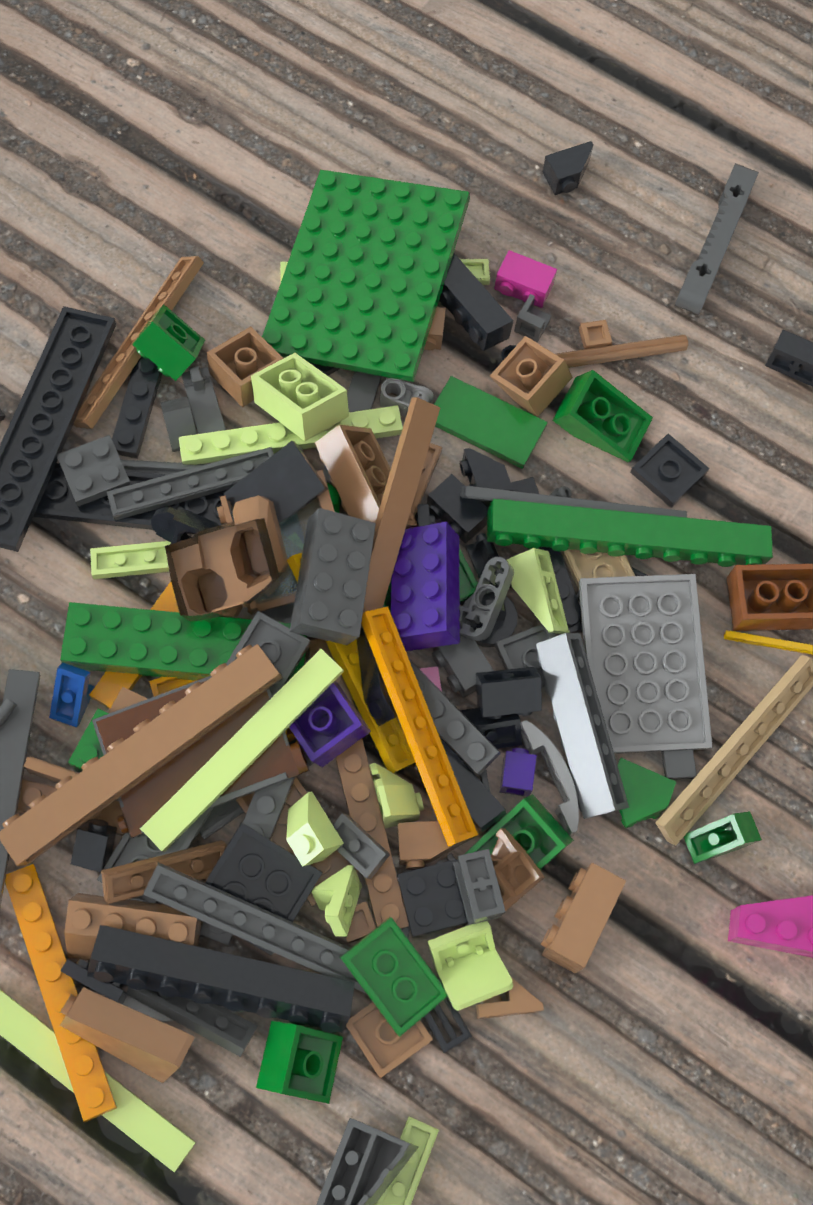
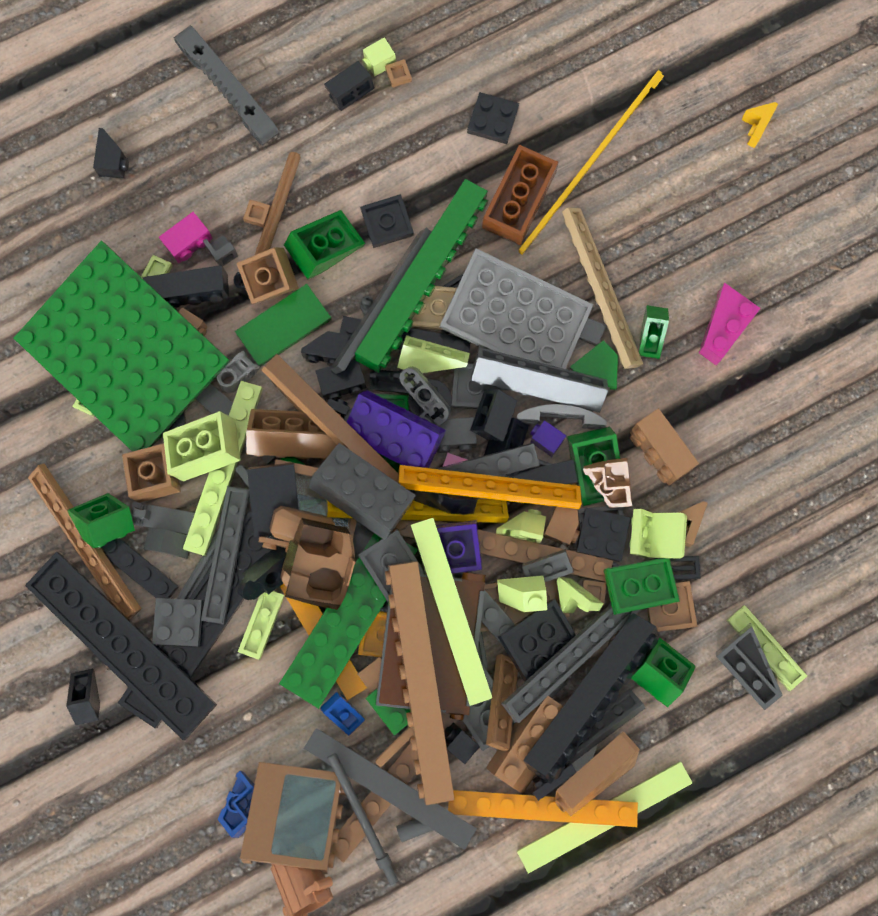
camera: 55 degrees left, 10 degrees up
dark grey hinge [453,849,506,925] -> none

